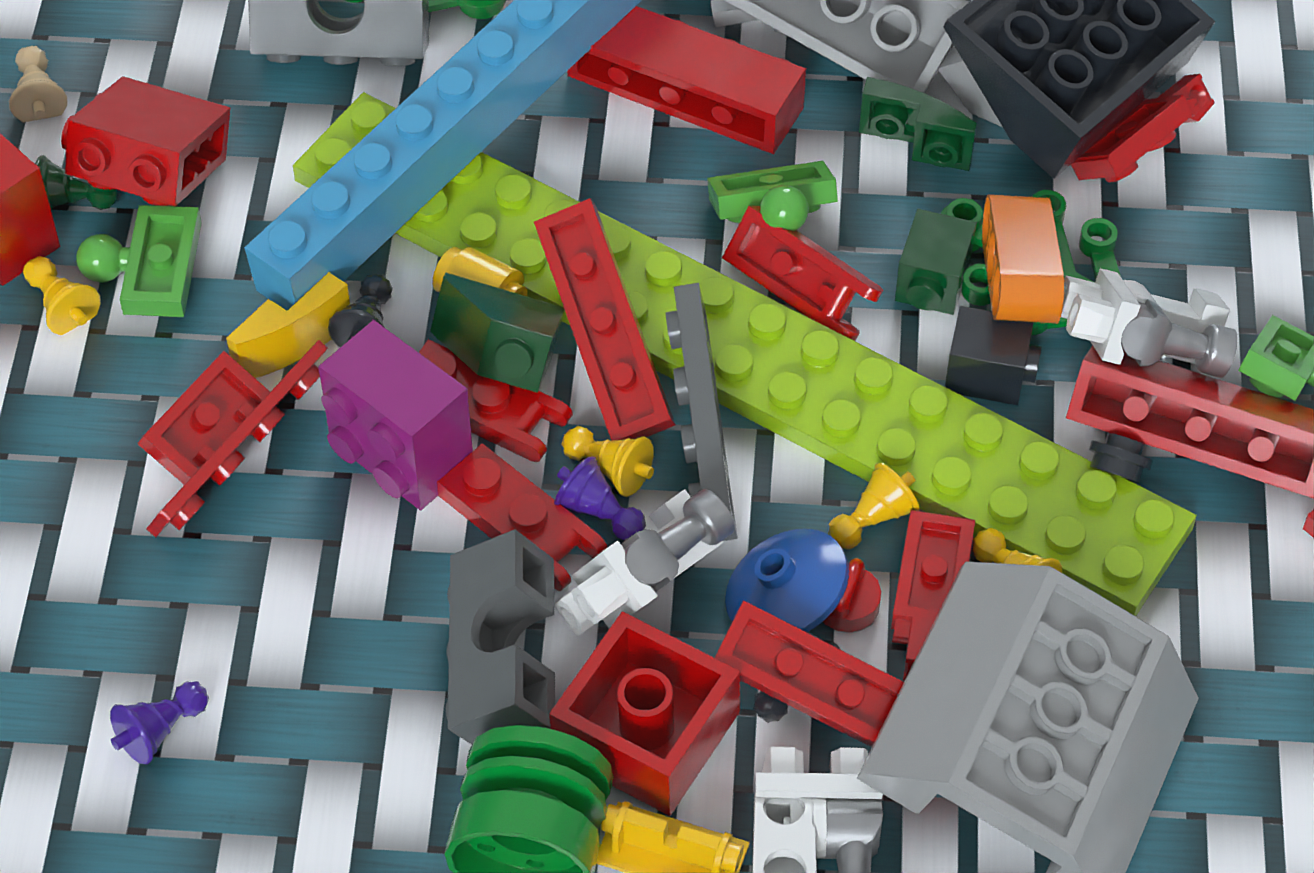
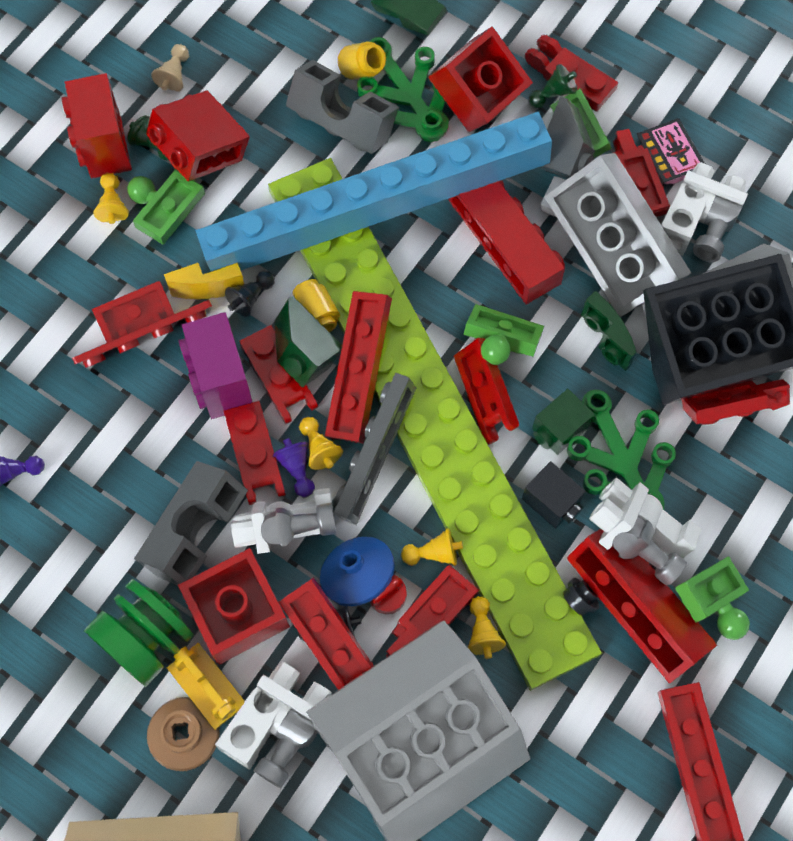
camera: 30 degrees right, 15 degrees up
orange beam [982,194,1064,324] -> none

